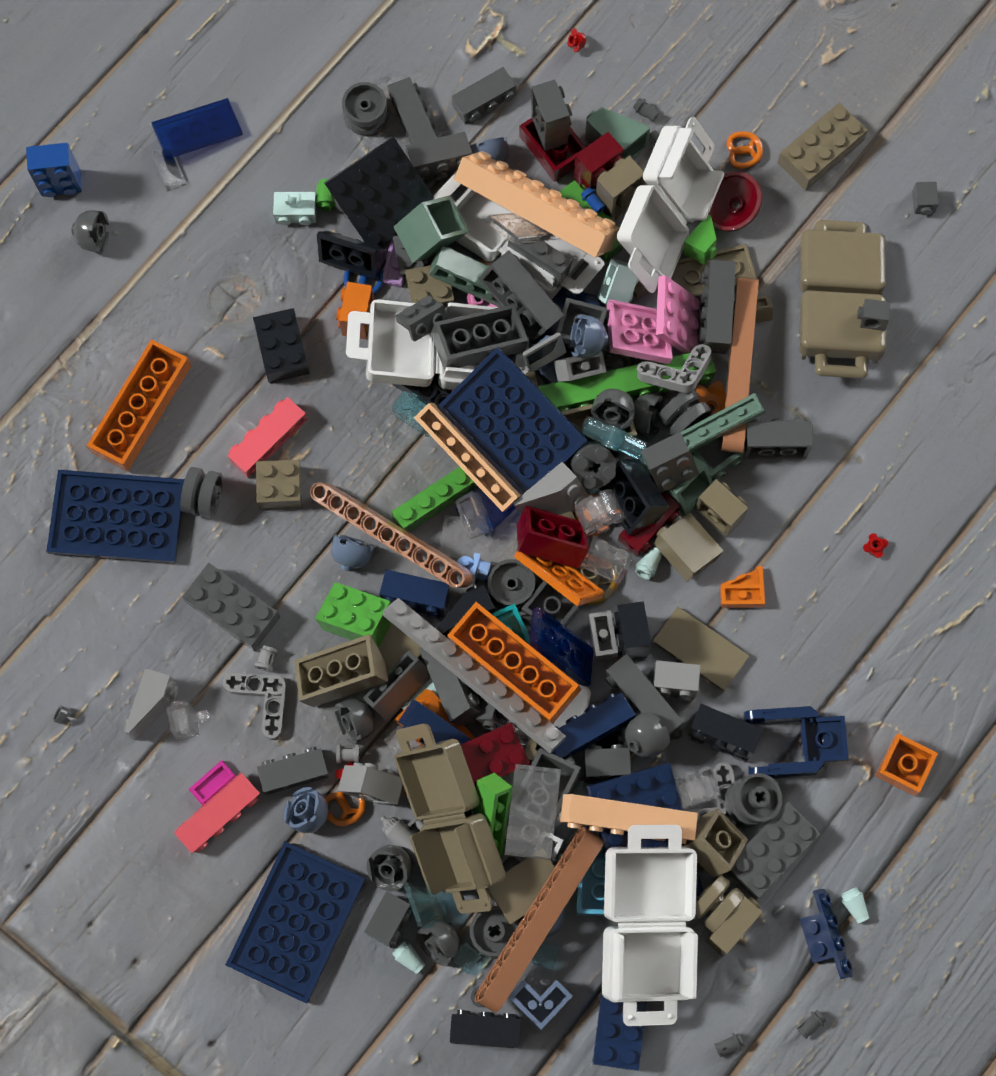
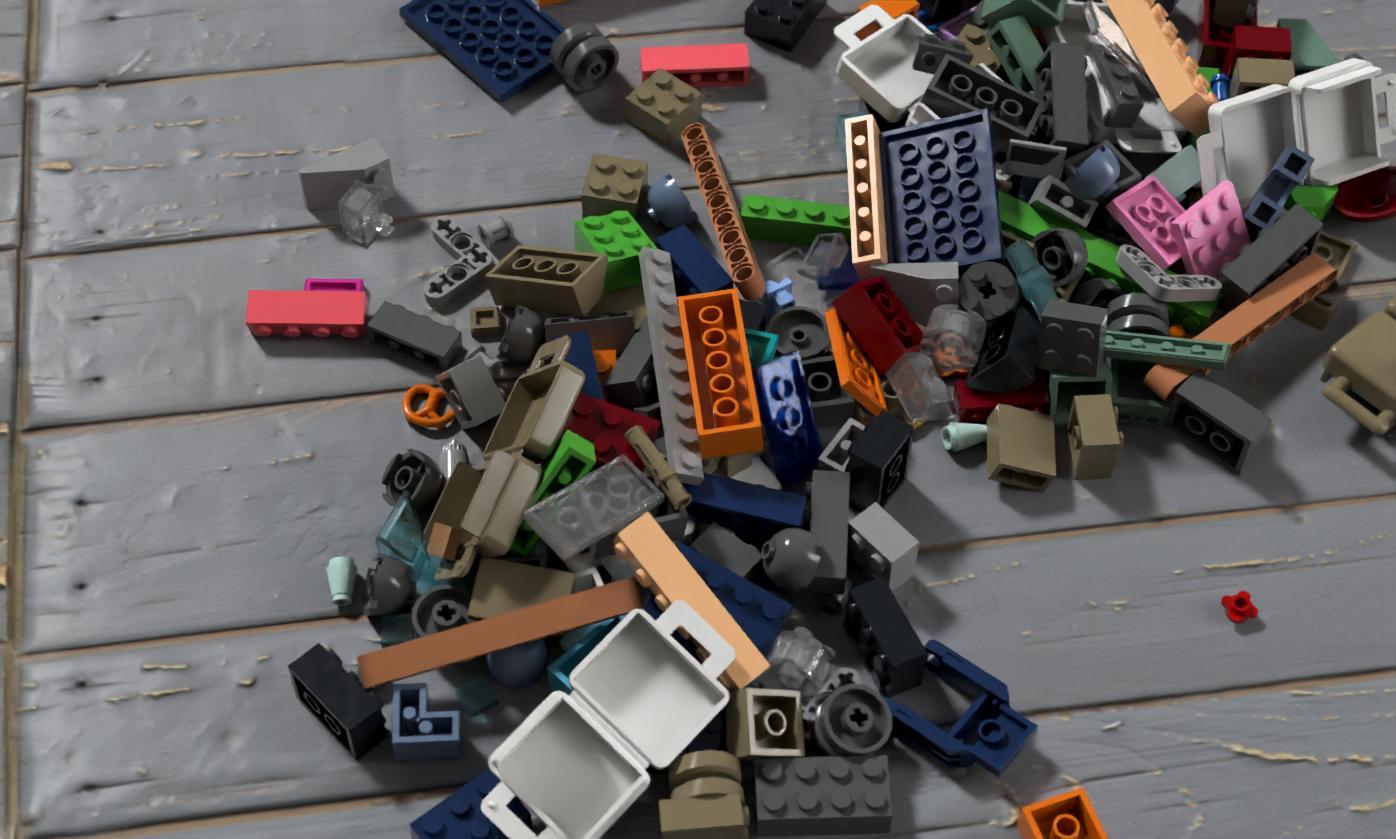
camera: 40 degrees right, 20 degrees down
dark grey hinge [53,705,72,725] -> none
dark grey brick [182,562,280,651] -> none
dark blue plate [225,841,366,1004] -> none
sand blue cylinder [283,787,329,833] -> none
dark grey brick [364,891,414,948] -> none
dark tan tile [653,606,749,692] -> none
orange wing [720,566,765,608] -> none
none -> medium nougat tile [426,522,463,561]
none -> dark tan tile [470,306,501,337]
none -> dark tan brick [581,153,648,223]
none -> dark tan pin [624,425,692,510]
none -> sand blue arch [1243,144,1315,232]

